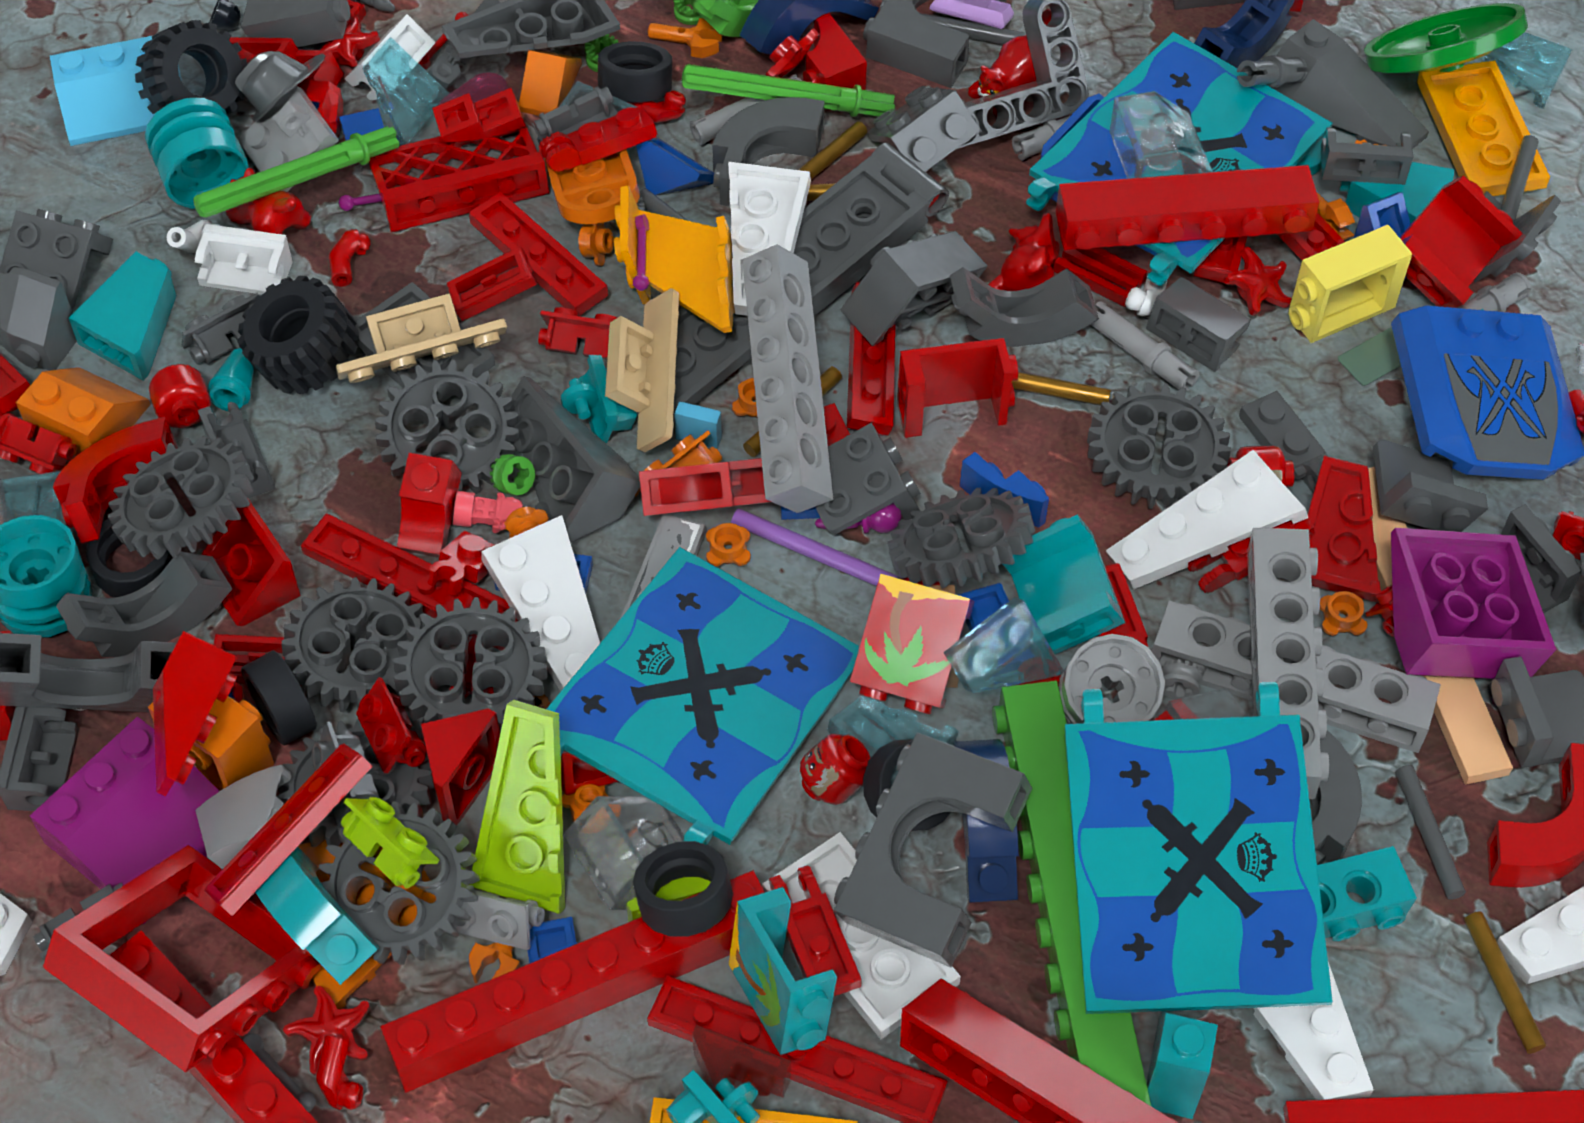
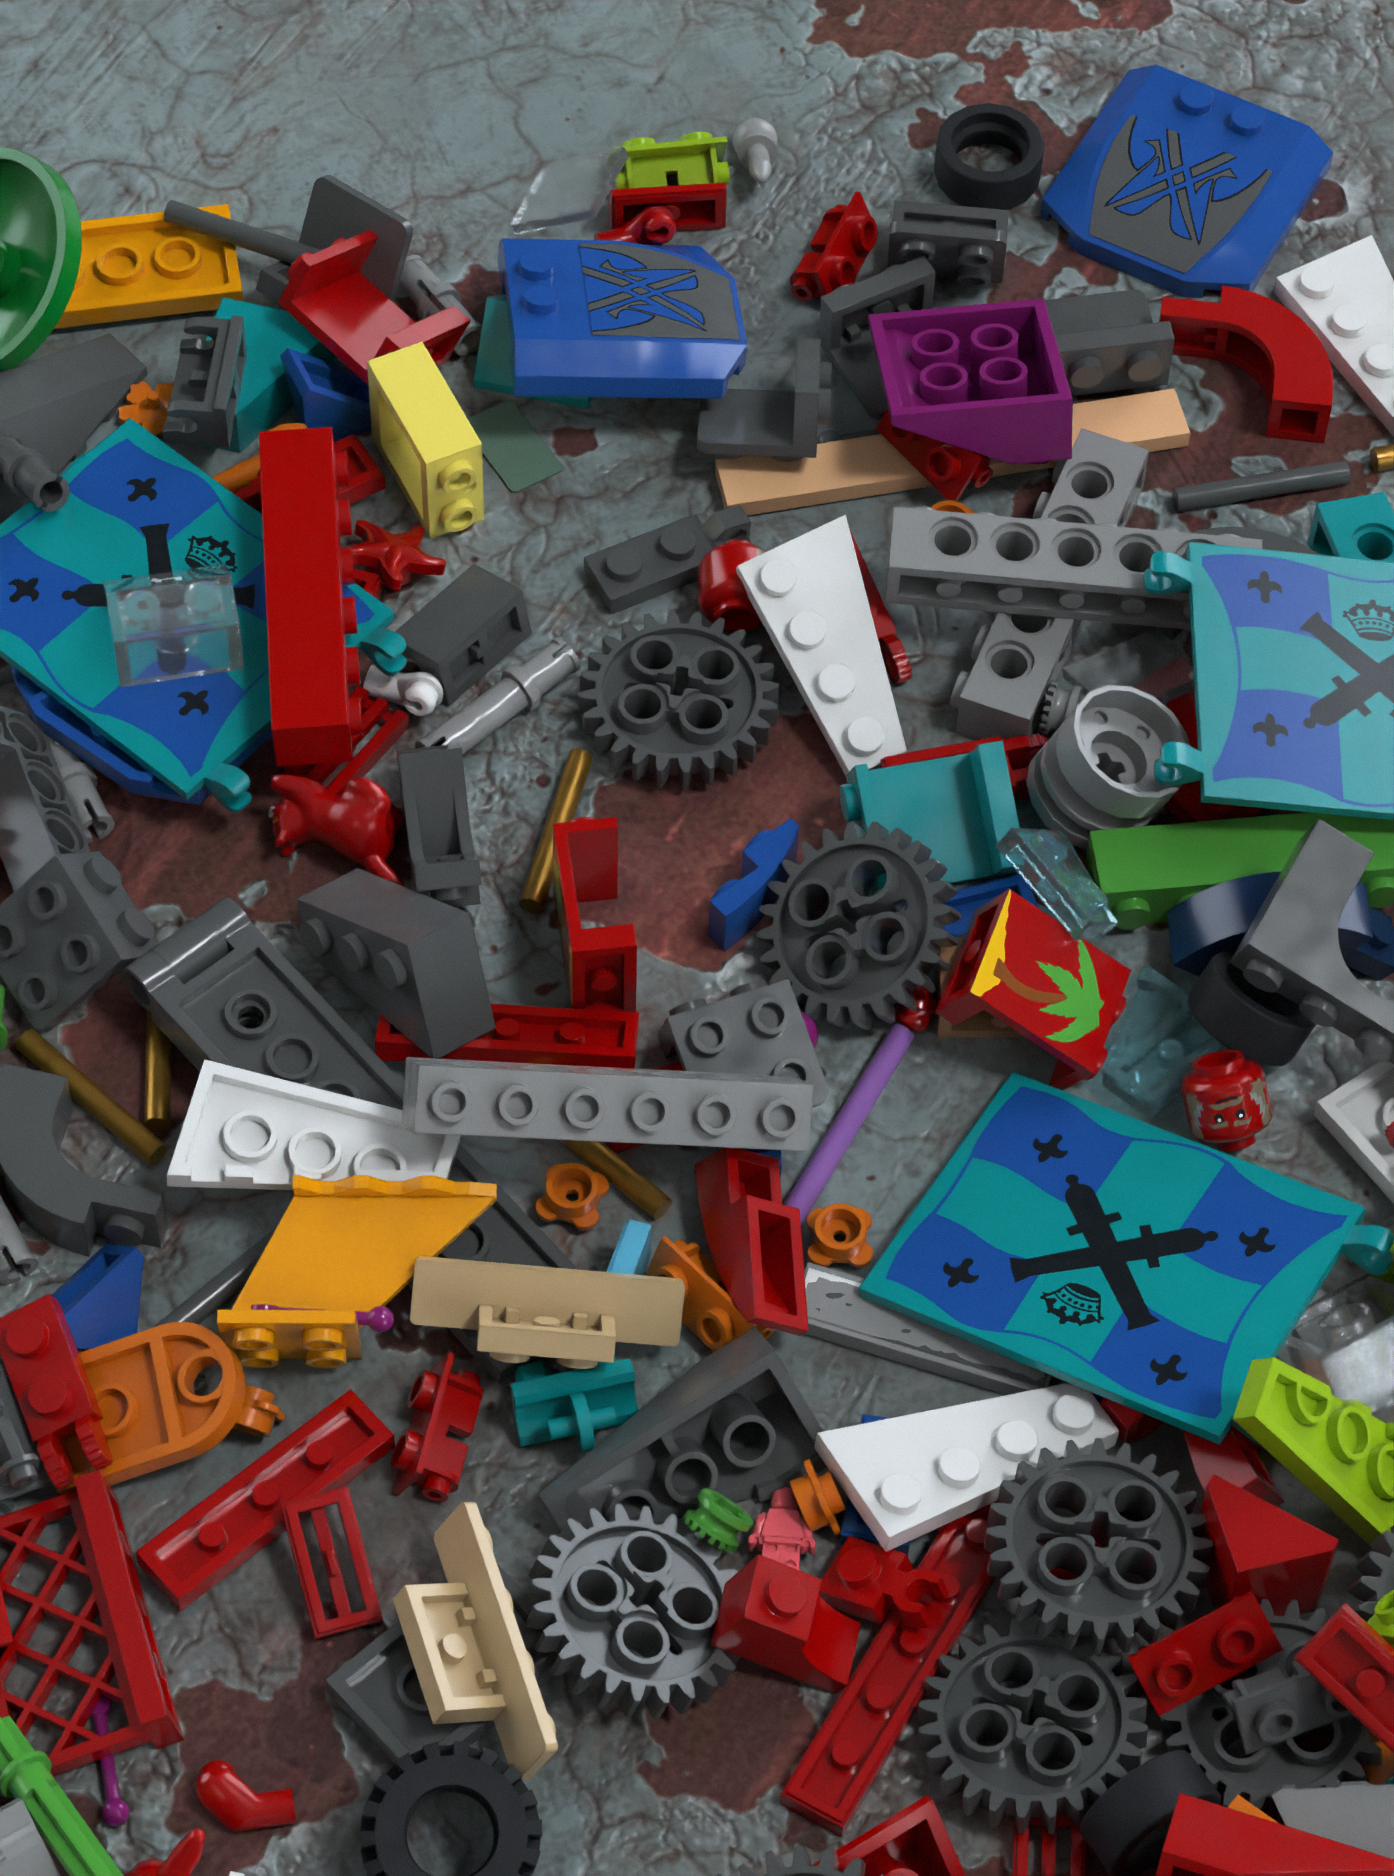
camera: 90 degrees left, 0 degrees up
red wing [1308,456,1381,603] -> none

